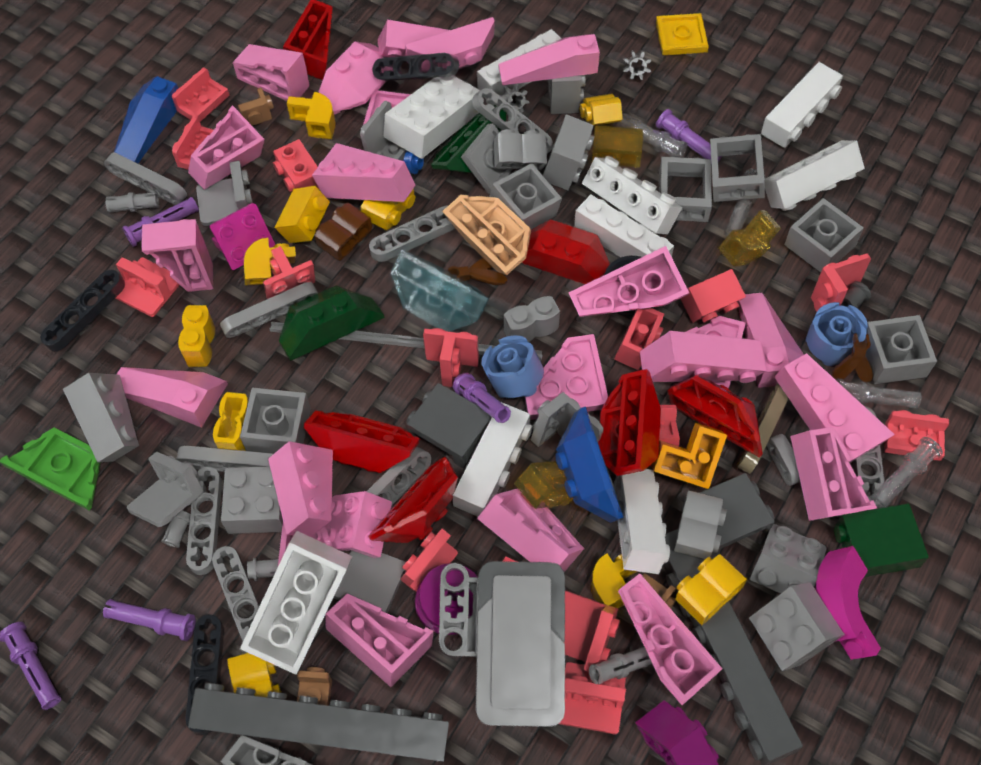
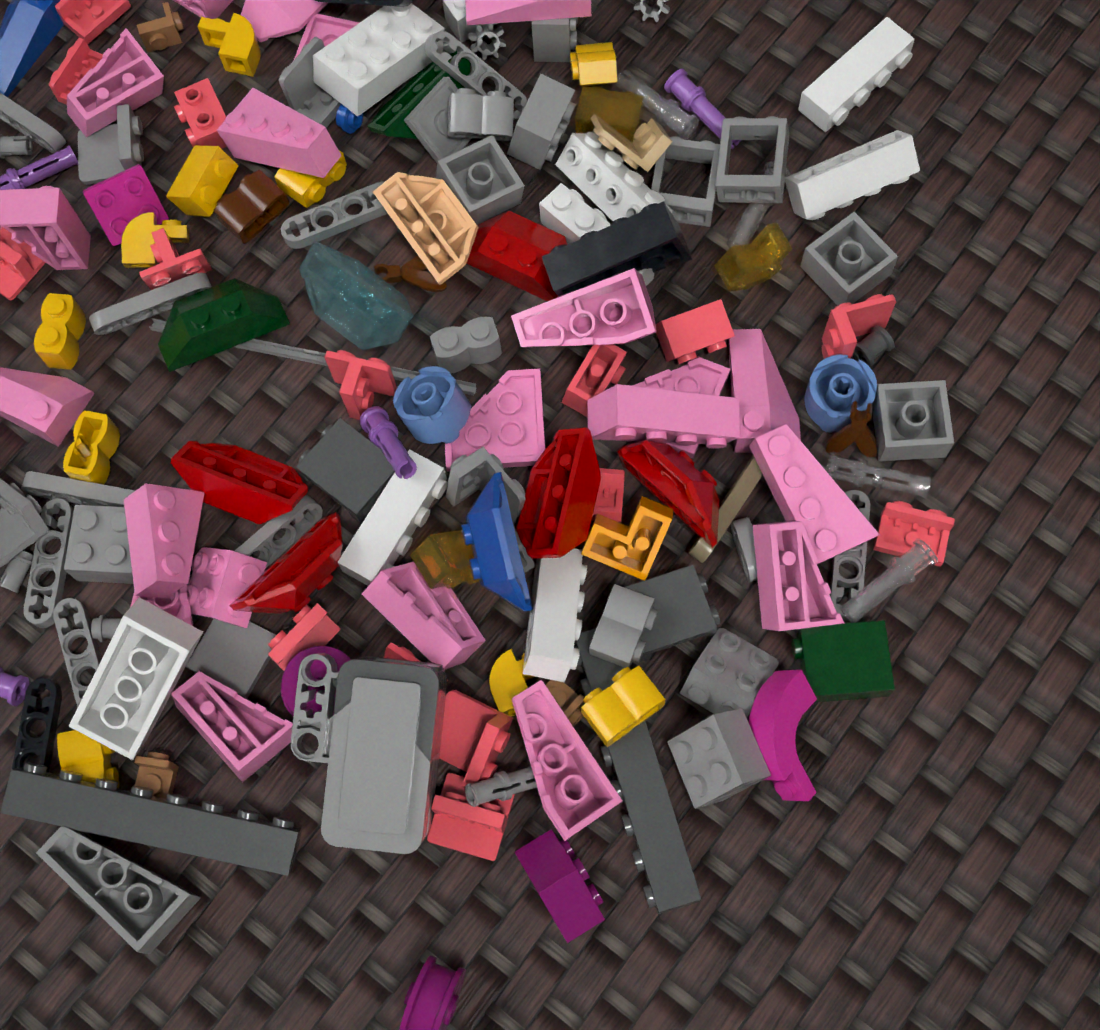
camera: 10 degrees right, 10 degrees up
light grey brick [240,388,311,454] -> none
none -> black wedge [542,202,692,297]
none -> tan bracket [590,113,673,172]

